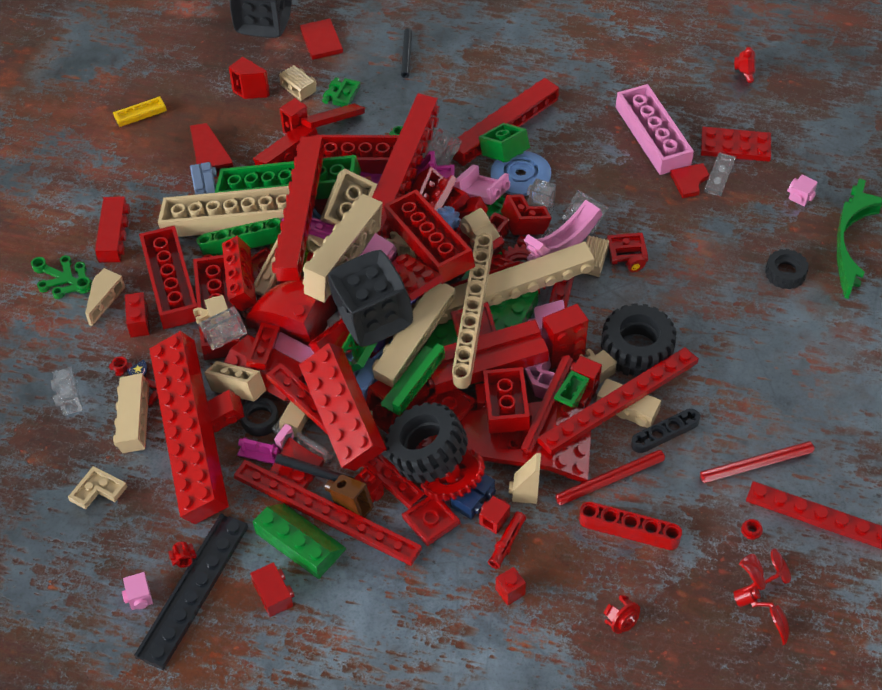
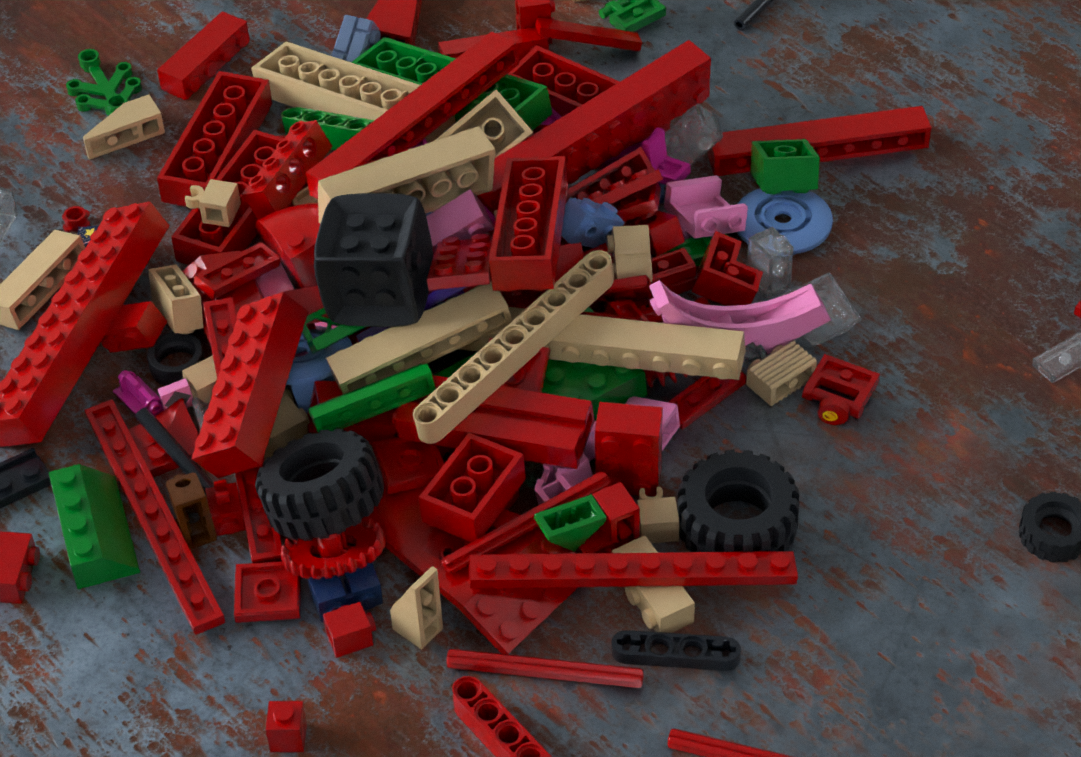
camera: 35 degrees right, 5 degrees down
red brick [125,292,150,338] -> none
clear brick [199,306,247,350] -> none
red pin [488,511,527,569] -> none
bright pink brick [616,84,694,175] -> none
red tile [670,163,710,199] -> none

